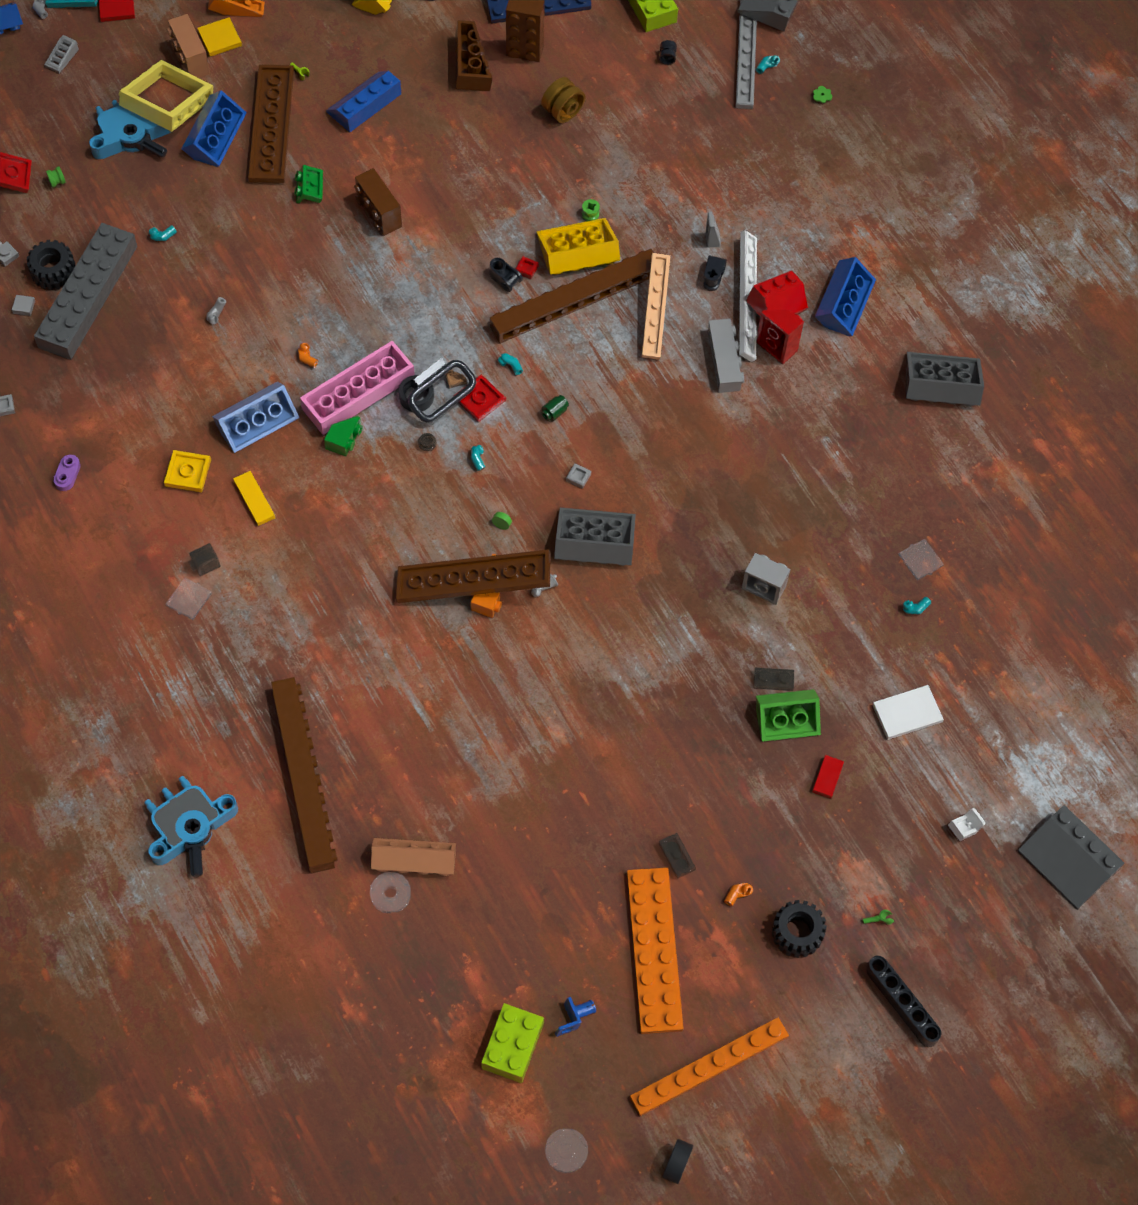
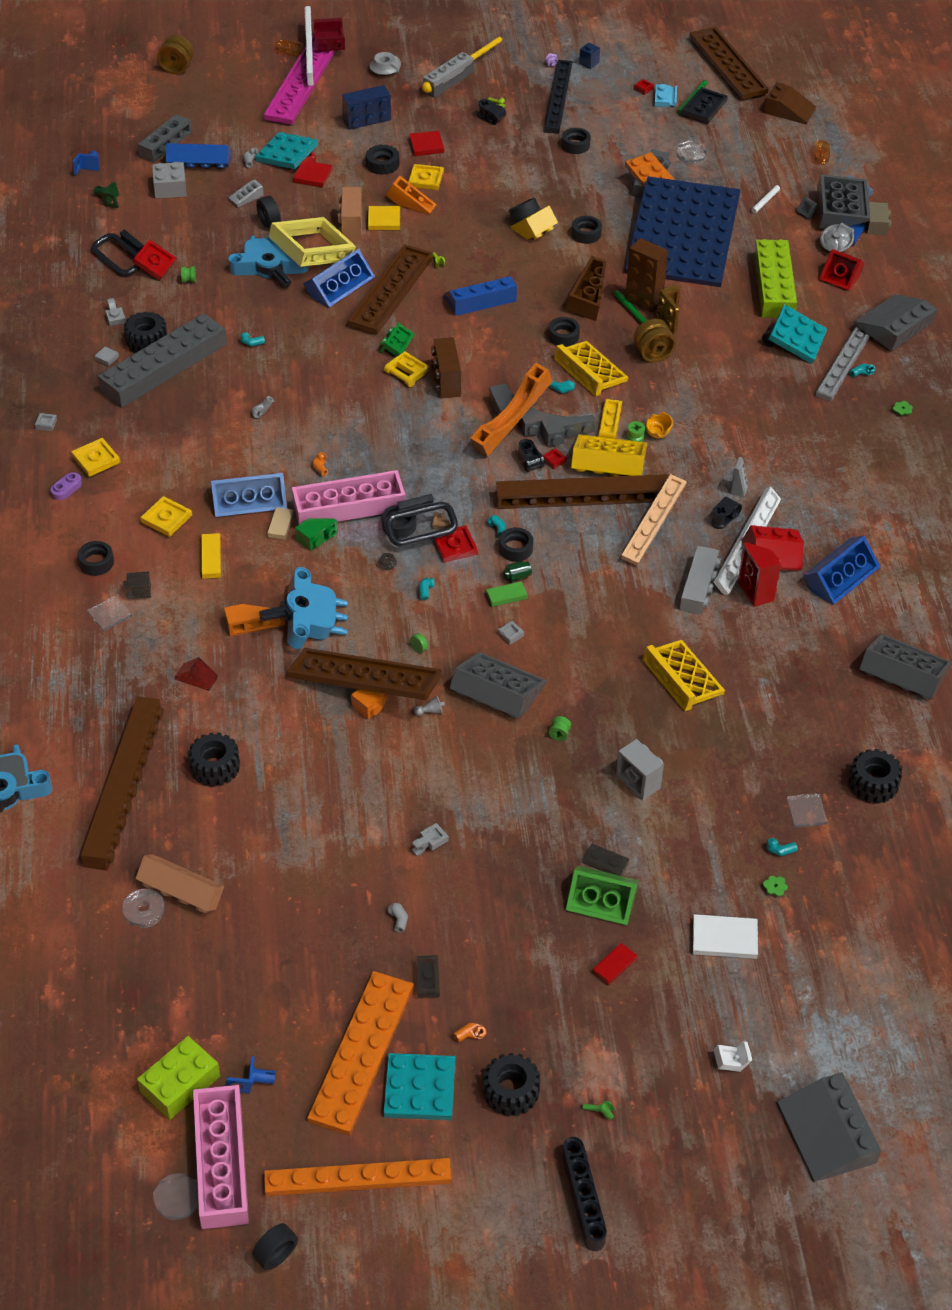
camera: 25 degrees right, 15 degrees down
none -> yellow plate [71,438,120,477]
none -> black tyre [77,541,114,576]
none -> clear red slope [174,657,218,691]
none -> black tyre [188,732,240,787]
none -> bright pink brick [193,1085,249,1229]
none -> orange slope [224,604,286,636]
none -> black tyre [256,196,281,228]
none -> dark azure piece [259,567,348,649]
none -> tan tile [268,507,294,540]
none -> yellow plate [384,351,430,387]
none -> teal plate [384,1053,455,1121]
none -> light grey arm [388,903,408,933]
none -> light grey plate [412,823,449,856]
none -> orange arch [470,363,553,457]
none -> bright green tile [486,582,527,607]
none -> dark grey arch [489,383,596,447]
none -> black tyre [499,527,533,562]
none -> black tyre [548,317,580,347]
none -> teal arm [549,380,575,394]
none -> bright green wheel [549,716,571,741]
none -> yellow fence [554,341,628,397]
none -> yellow tile [599,399,622,439]
none -> green bar [614,290,647,324]
none -> yellow fence [642,640,725,711]
none -> light orange hair [646,412,673,439]
none -> pearl gold bracket [657,285,681,334]
none -> bright green plant [763,876,788,897]
none -> teal plate [769,304,827,364]
none -> black tyre [848,749,903,803]

